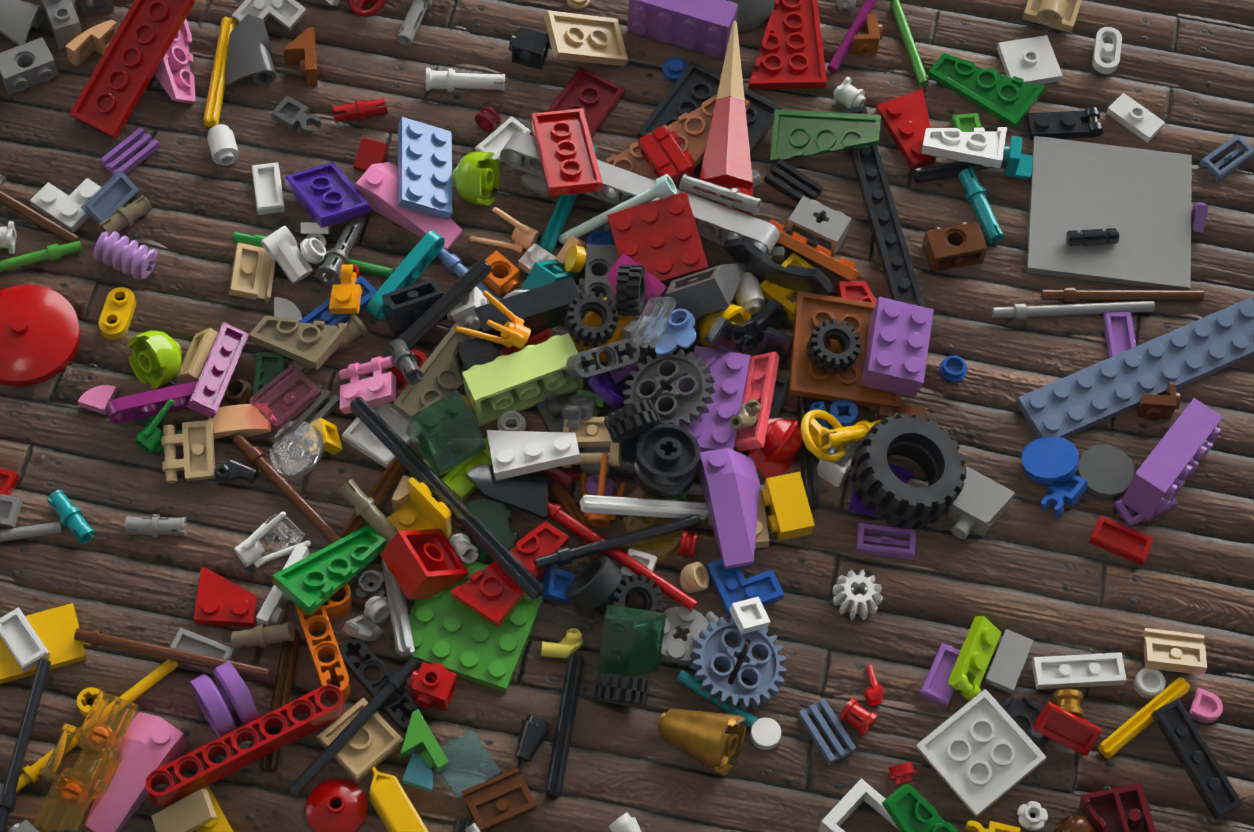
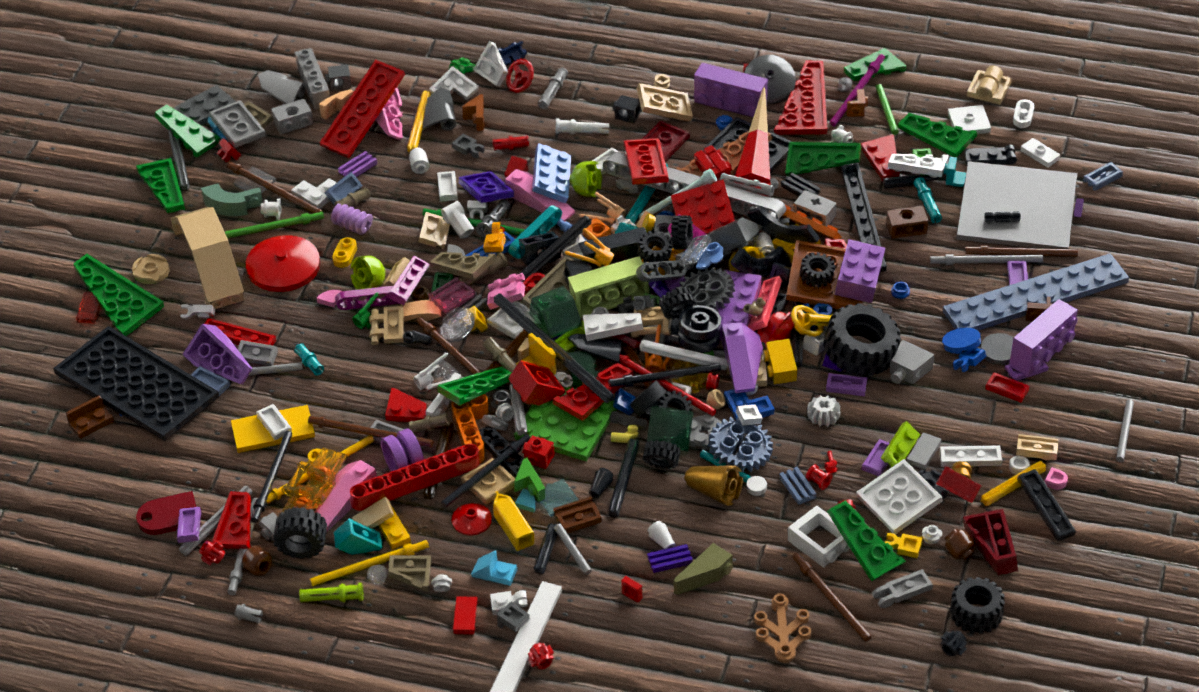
camera: 10 degrees right, 15 degrees down
light grey pin [125,514,187,538] -> none
white plate [300,237,326,264] -> none
dark grey pin [389,339,423,385] -> none
dark red bush [475,106,502,133] -> none

